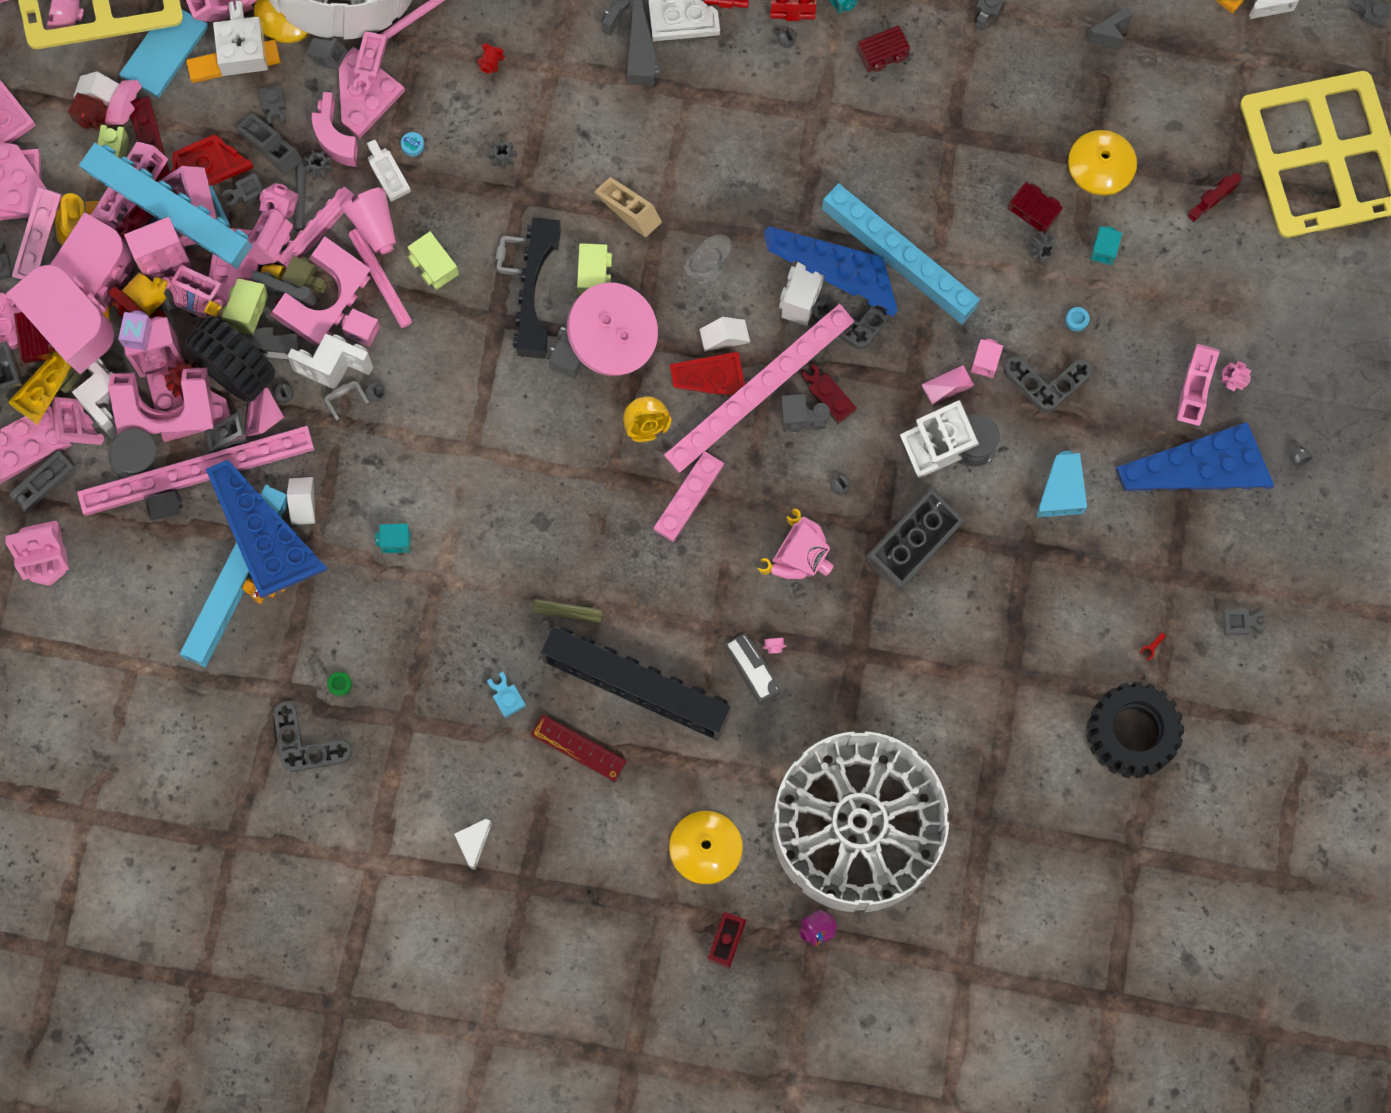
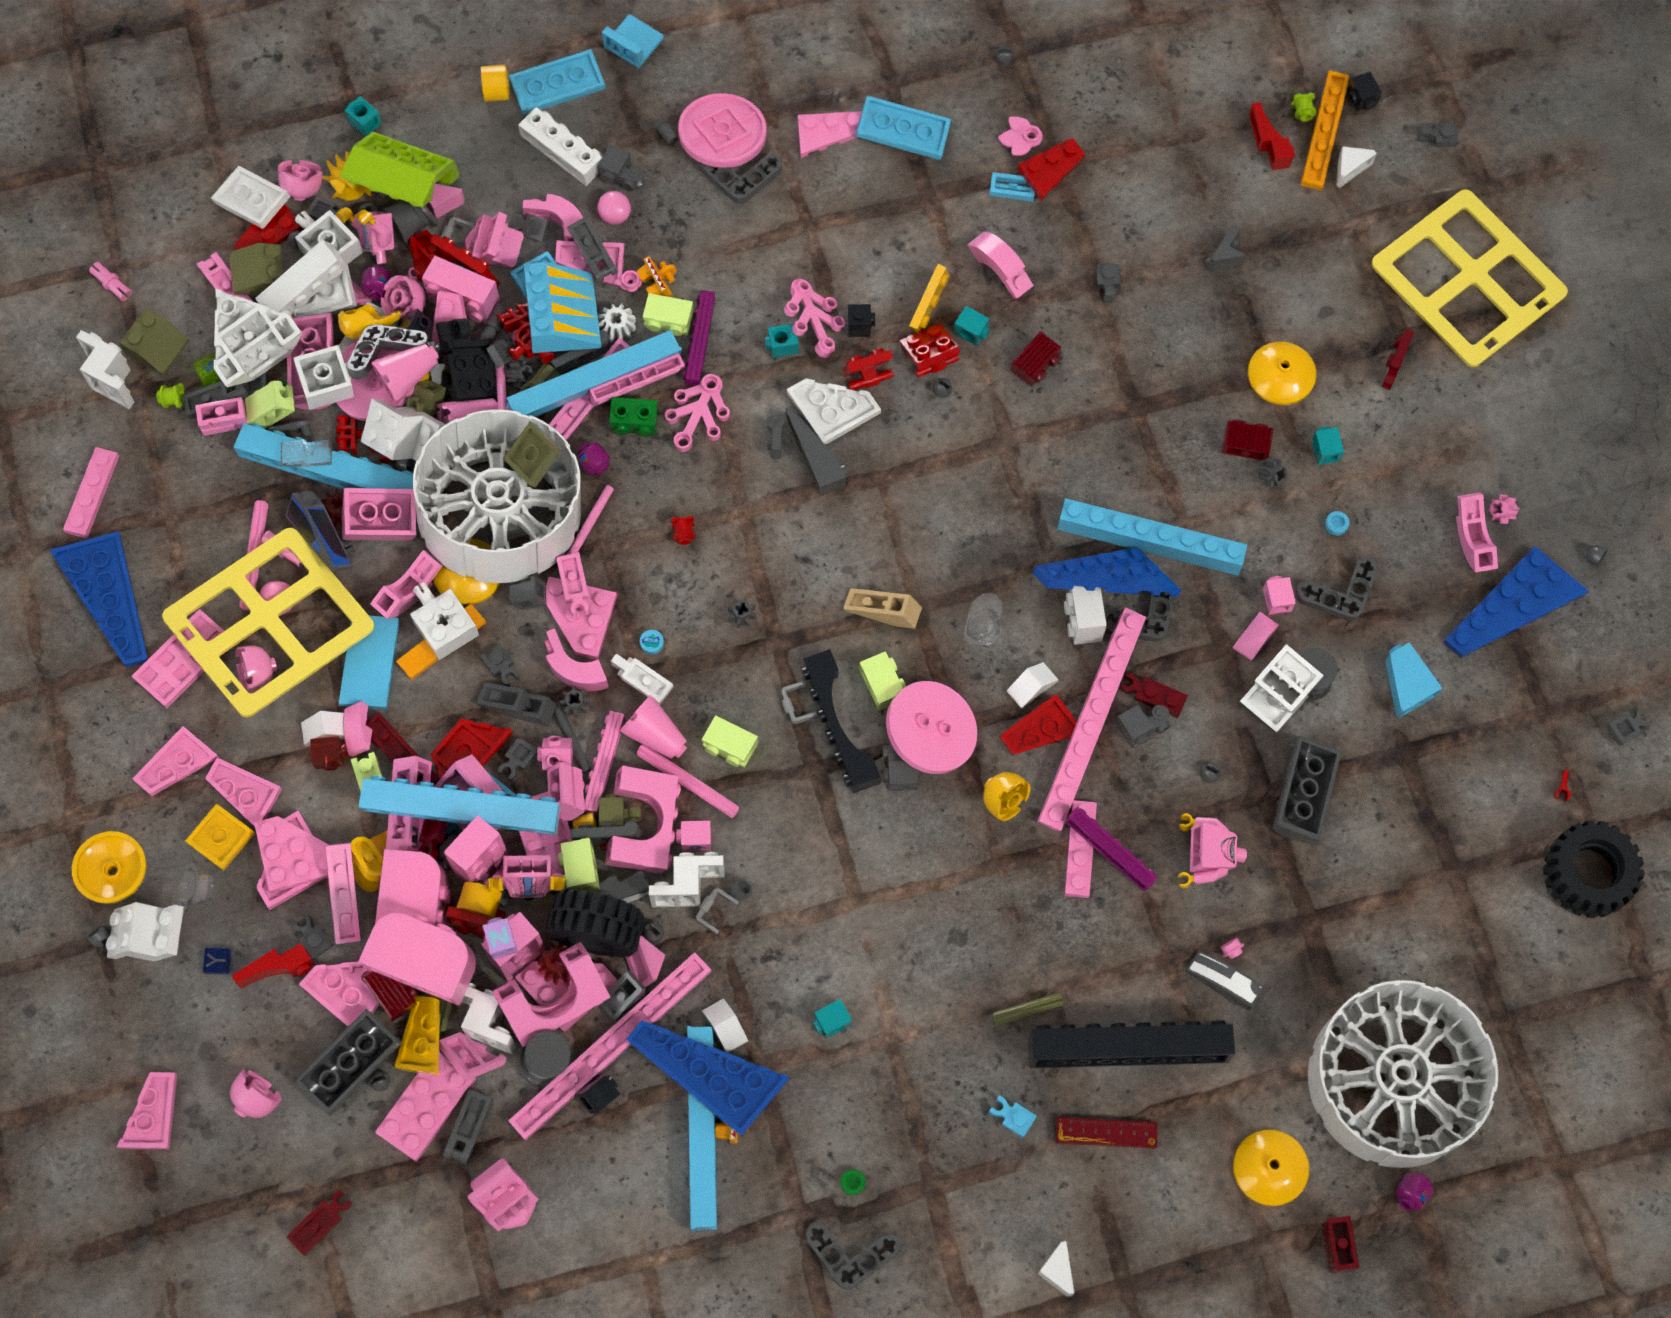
camera: 25 degrees left, 5 degrees down
none -> magenta piece [1065,807,1158,891]

